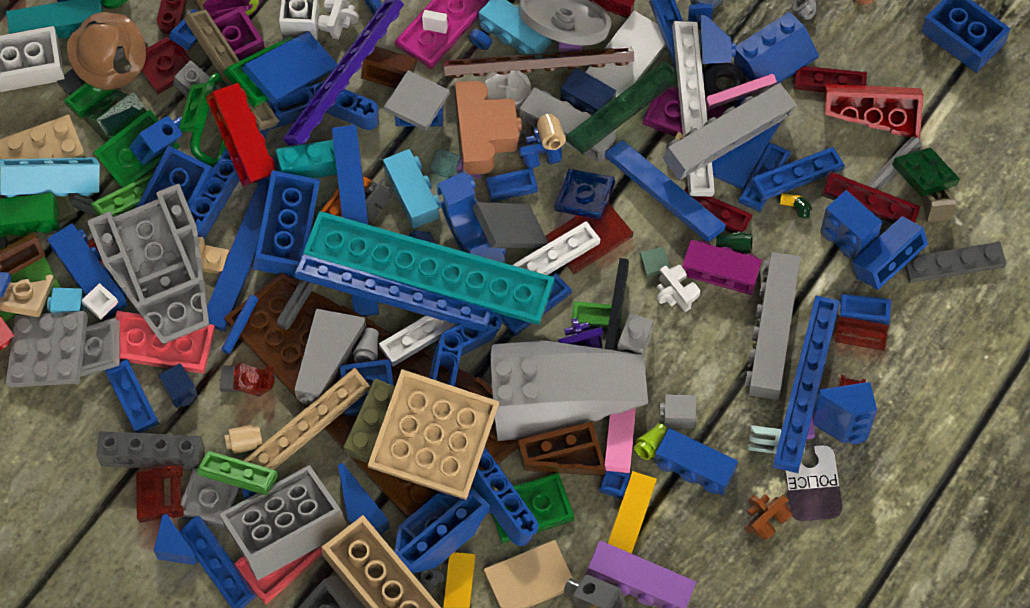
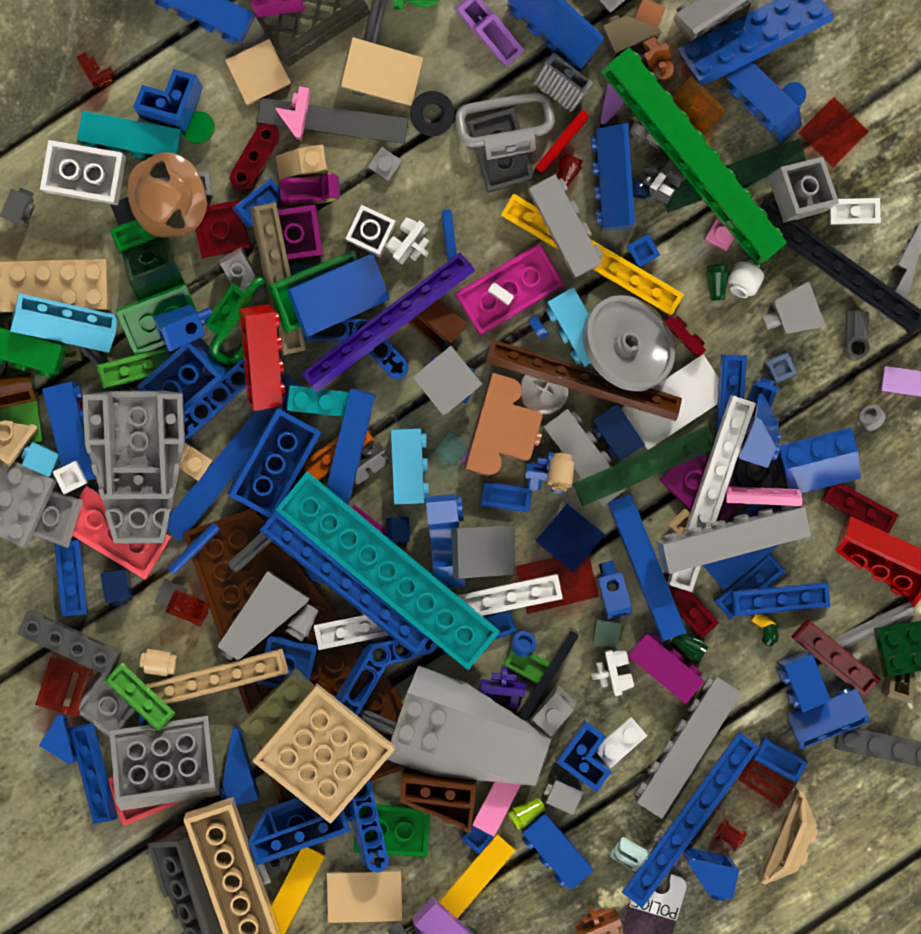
camera: 25 degrees right, 25 degrees up
none -> blue tile [510,631,537,657]
none -> blue brick [555,719,611,792]
none -> white plate [596,716,647,768]
none -> blue torso [597,561,632,621]
none -> tan wedge [758,787,818,884]

